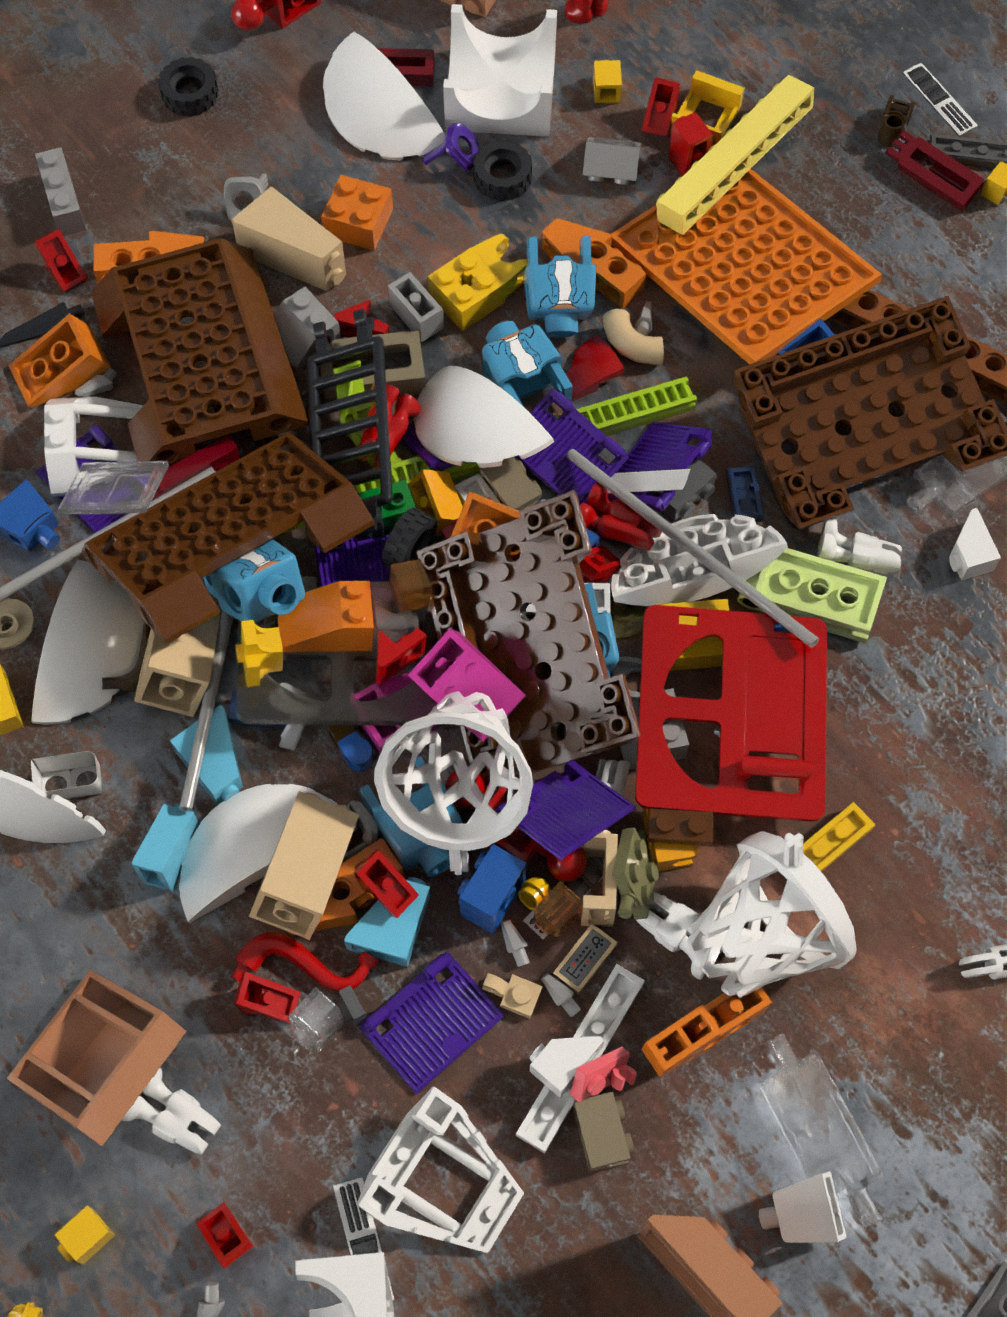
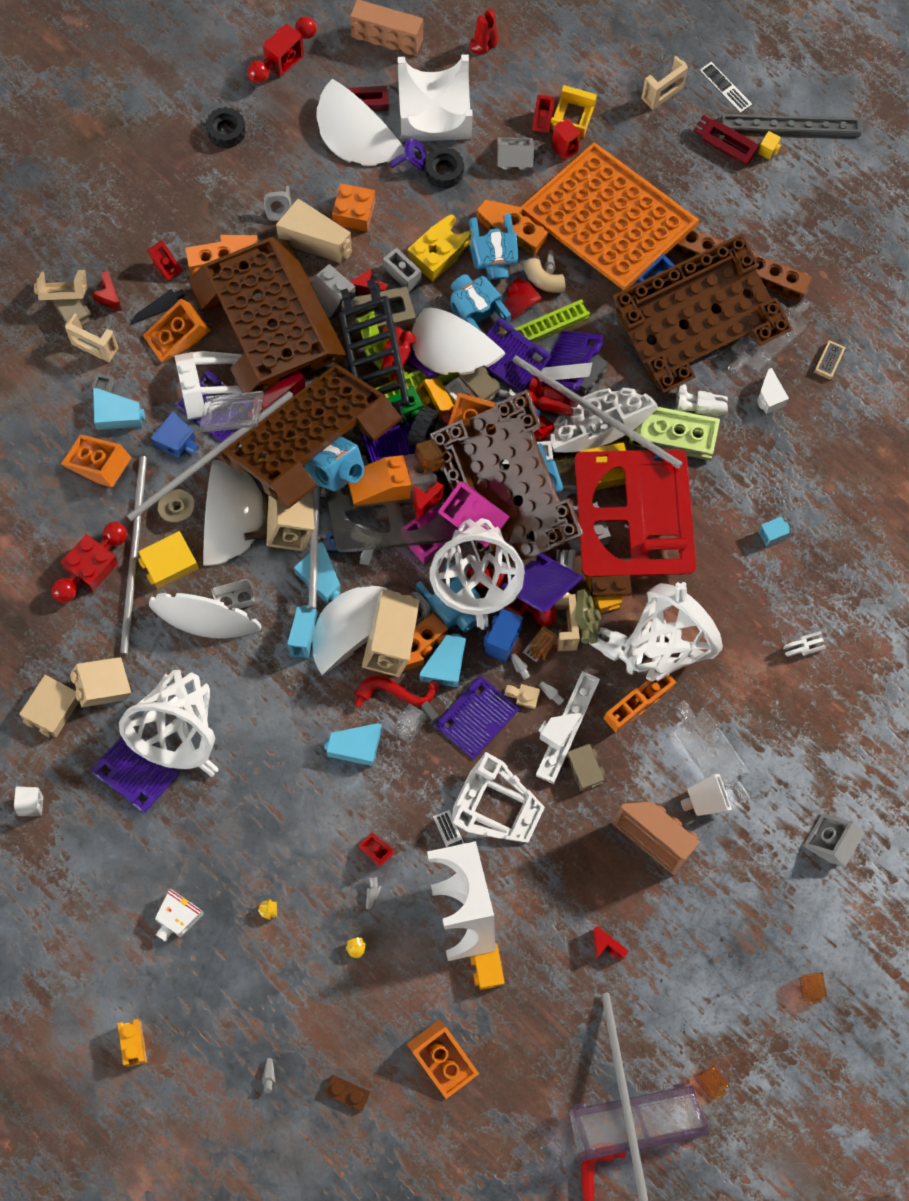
camera: 10 degrees left, 5 degrees up
nougat slope [6,970,187,1146] -> none
light grey brick [35,147,86,236] -> none
yellow brick [55,1206,115,1265] -> none
light grey bar [75,368,117,398] -> none
white piece [122,1068,221,1155] -> none
red slope [234,972,301,1024] -> none
yellow brick [236,620,283,687] -> none
blue leg [325,708,374,772] -> none
red slope [354,849,419,918] -> none
yellow plate [518,877,552,910] -> none
tile [553,924,618,995] -> none
coral plate [569,1047,637,1102] -> none
yellow brick [593,60,622,103] -> none
light yellow brick [656,75,814,235] -> none
dark blue plate [726,466,764,522] -> none
yellow plate [803,802,875,872] -> none
dark brown piece [878,95,916,147] -> none
none -> medium azure slope [324,723,382,766]
none -> tan panel [641,56,688,110]
none -> medium azure brick [758,516,790,548]

